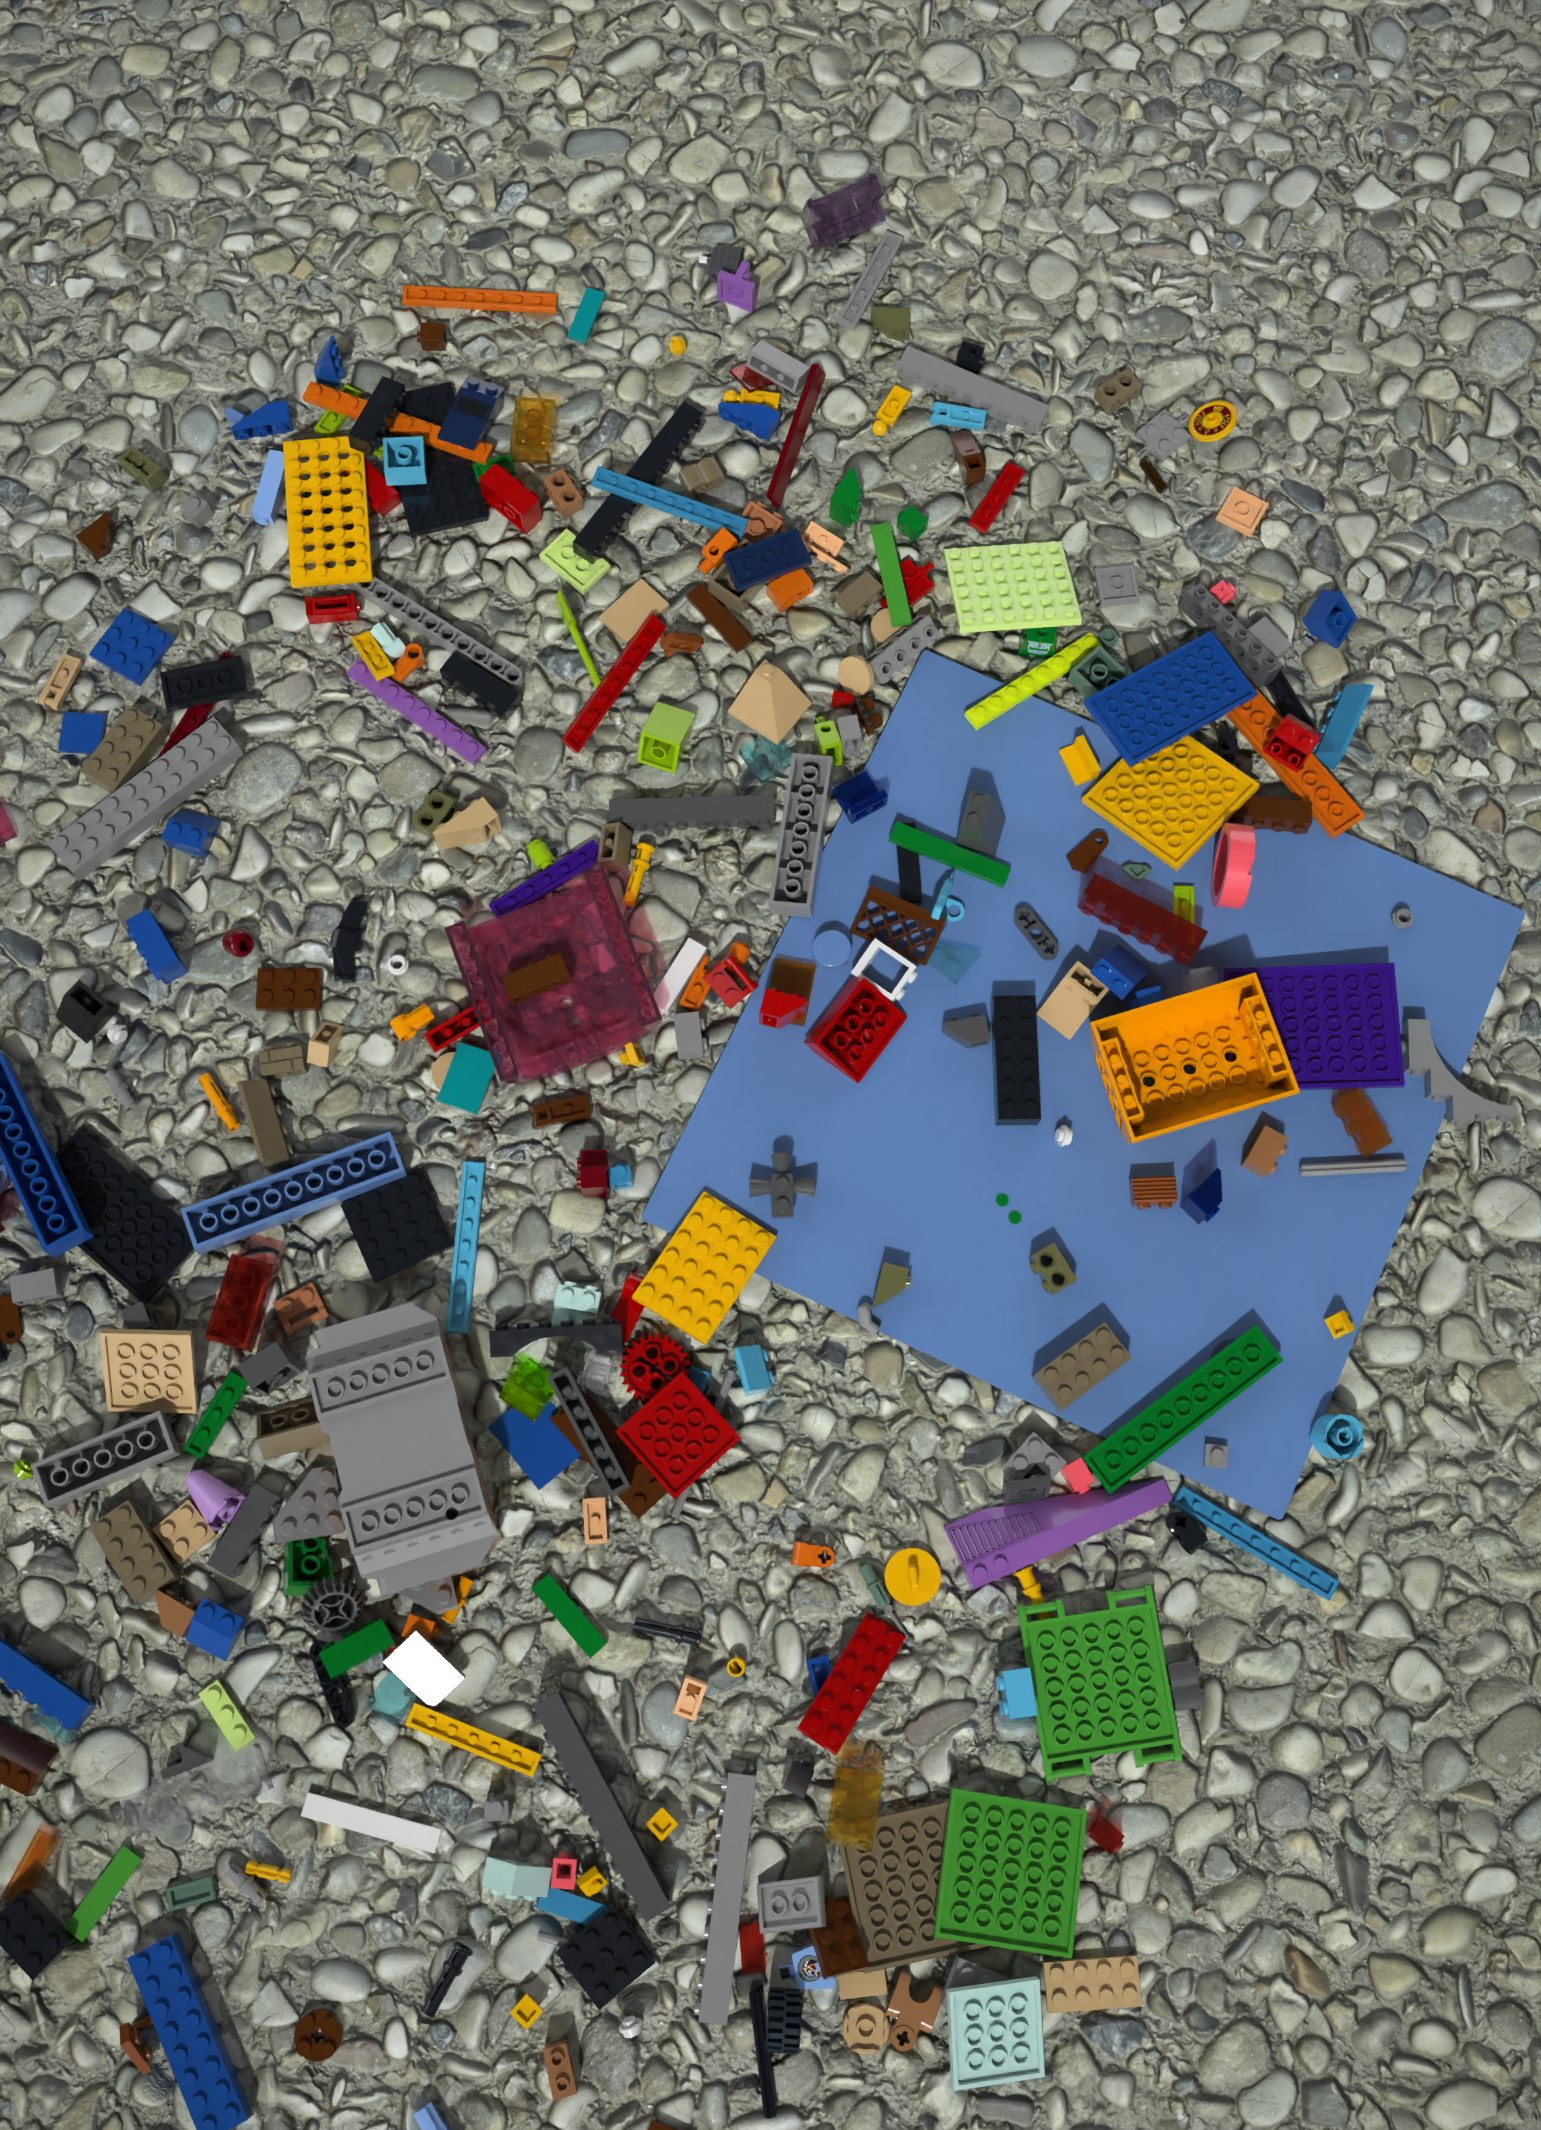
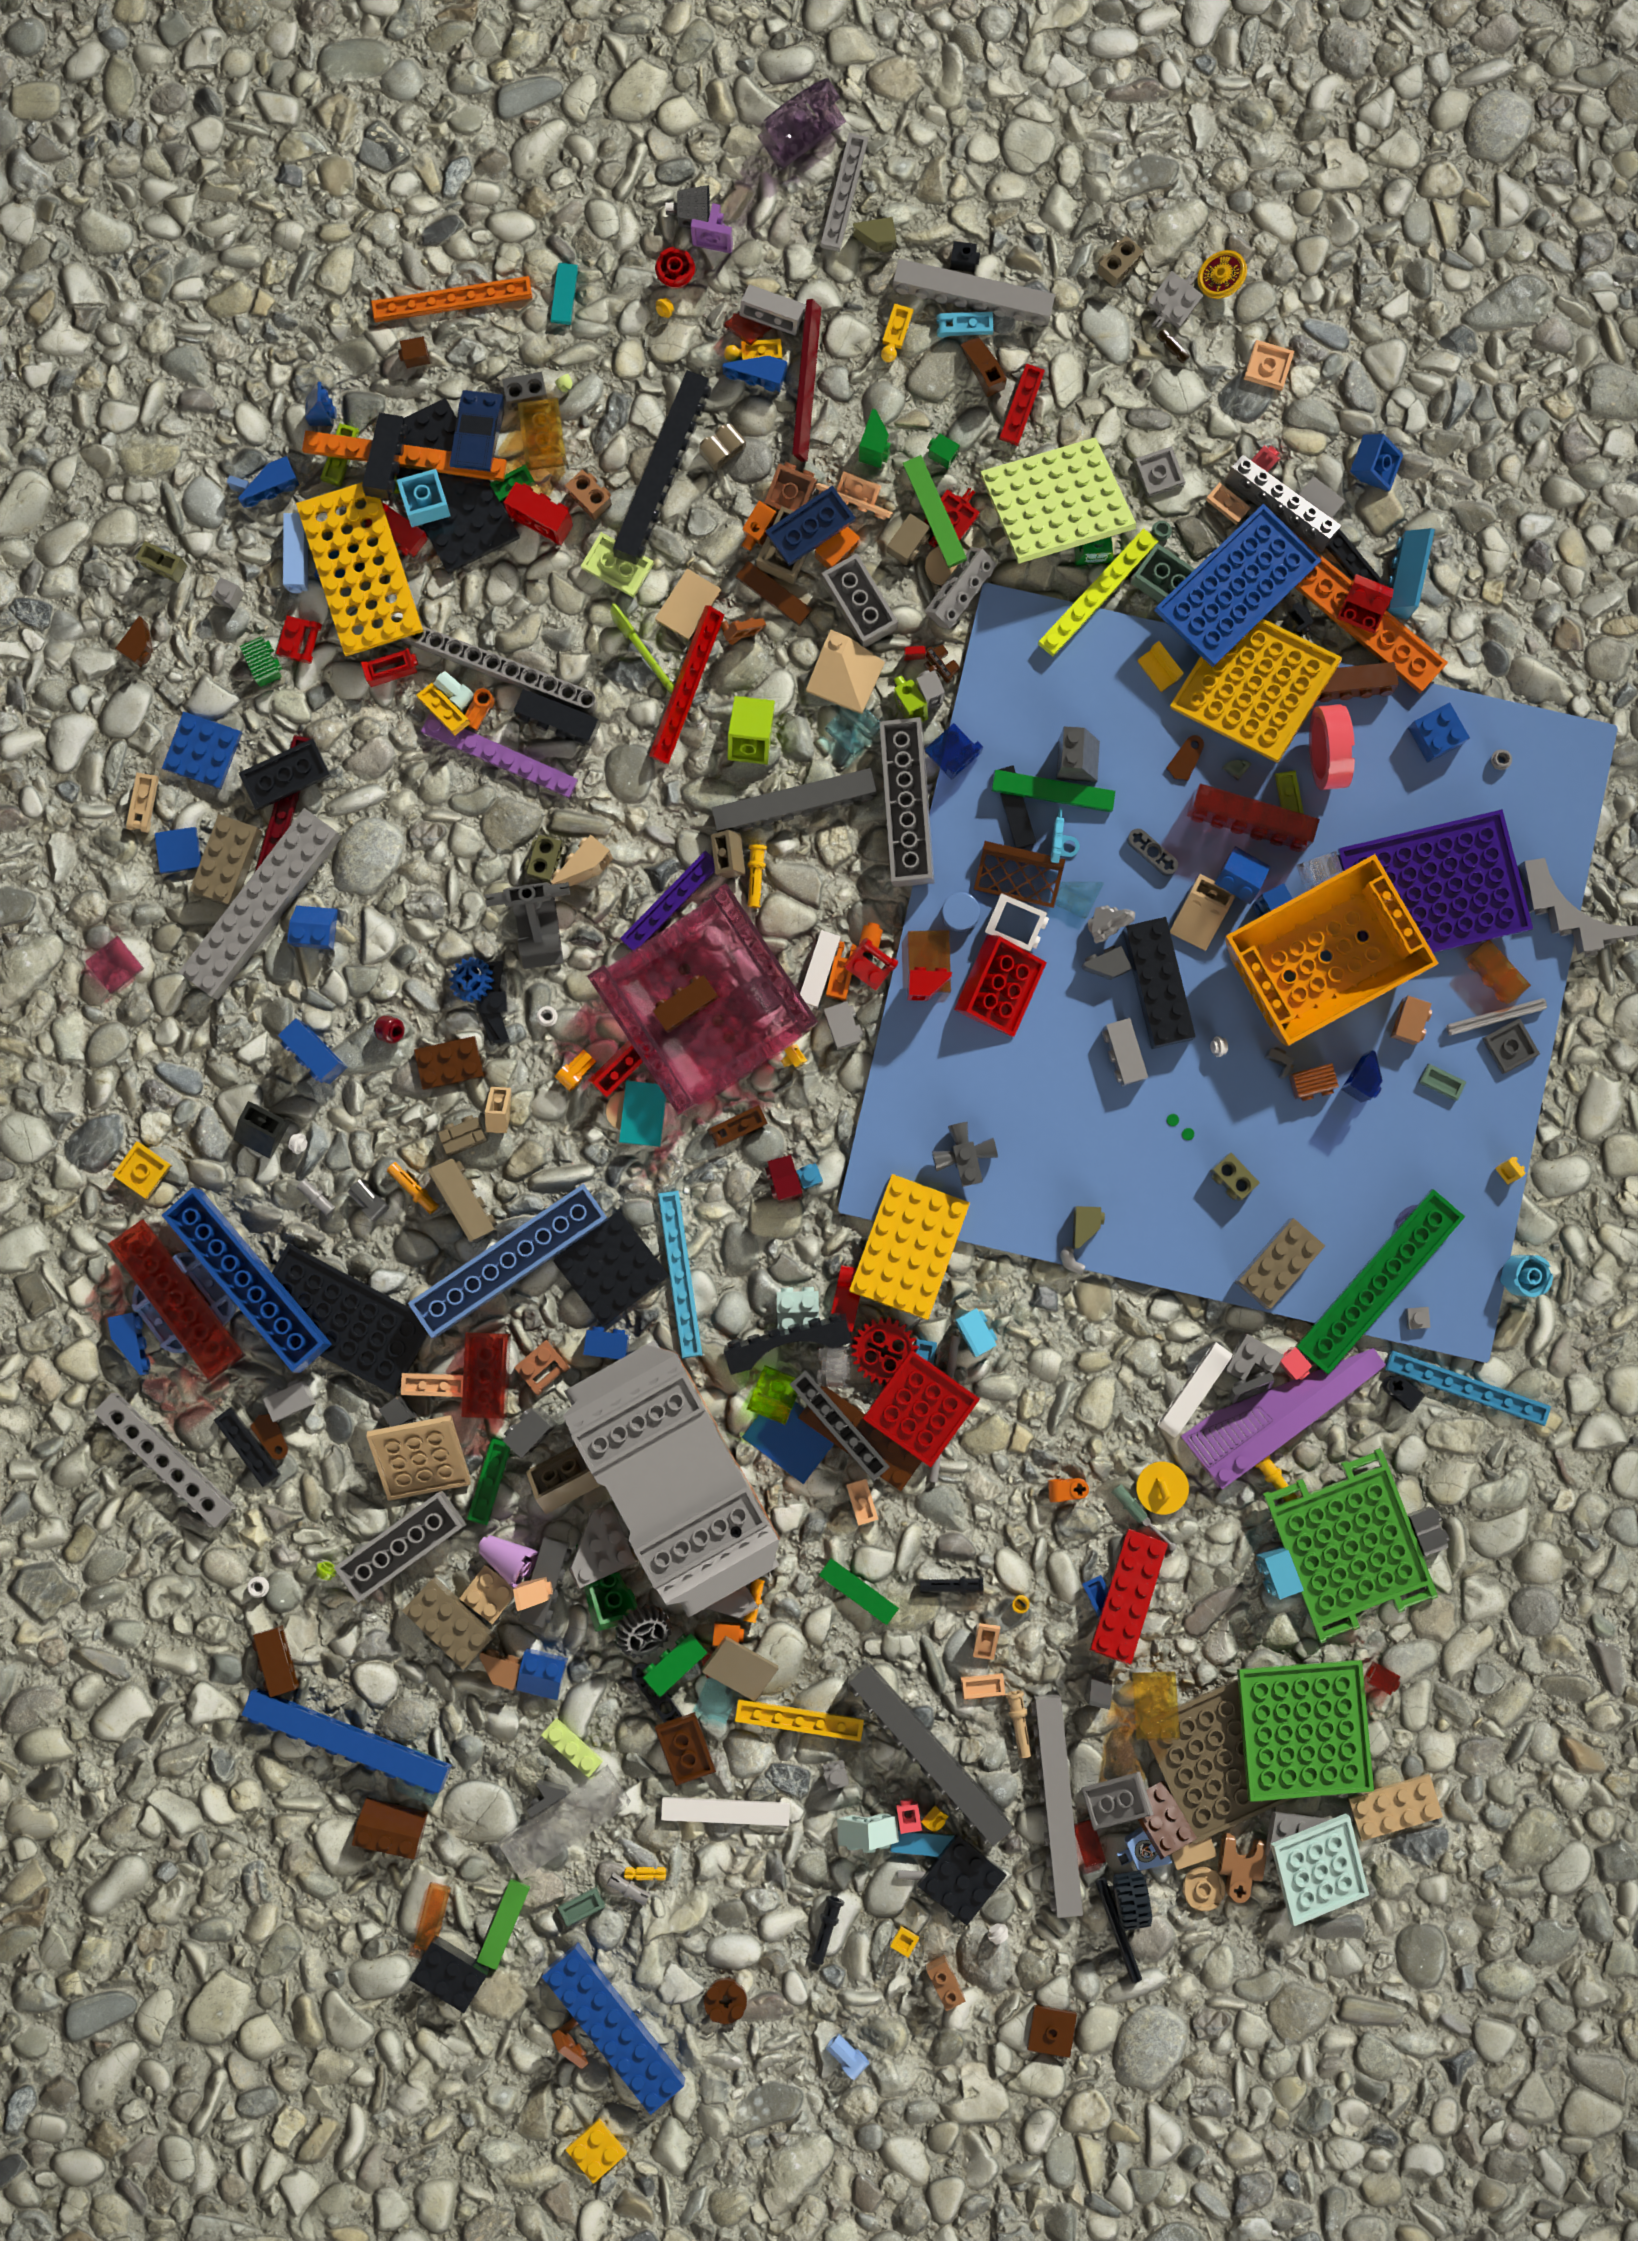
camera: 10 degrees left, 10 degrees up
lime brick [527,839,555,870] -> none
dark azure tile [591,466,748,539] -> none
yellow tile [645,1806,679,1842] -> none
tan tile [838,655,874,696] -> none
none -> green brick [240,636,283,687]
none -> red plate [276,615,322,664]
none -> dark grey piece [348,1180,390,1222]
none -> light nougat plate [401,1373,466,1397]
none -> blue gear [449,957,494,1003]
none -> dark grey plate [485,882,571,969]
none -> dark grey brick [502,372,548,411]
none -> light nougat slope [513,1577,553,1611]
none -> yellowish green hinge [555,374,573,392]
none -> blue brick [583,1326,630,1359]
none -> red cone [655,247,695,289]
none -> reddish brown tile [655,1712,716,1786]
none -> light grey brick [822,553,898,648]
none -> light nougat tile [961,1673,1005,1700]
none -> tan pin [1005,1690,1032,1758]
none -> light grey rock [1088,905,1135,943]
none -> light grey brick [1102,1018,1148,1086]
none -> white beam [1157,1342,1233,1438]
none -> light nougat plate [1206,482,1251,525]
none -> dark grey bracket [1264,1047,1295,1079]
none -> blue brick [1408,702,1470,763]
none -> sand green tile [1419,1064,1466,1101]
none -> dark grey tile [1482,1018,1540,1074]

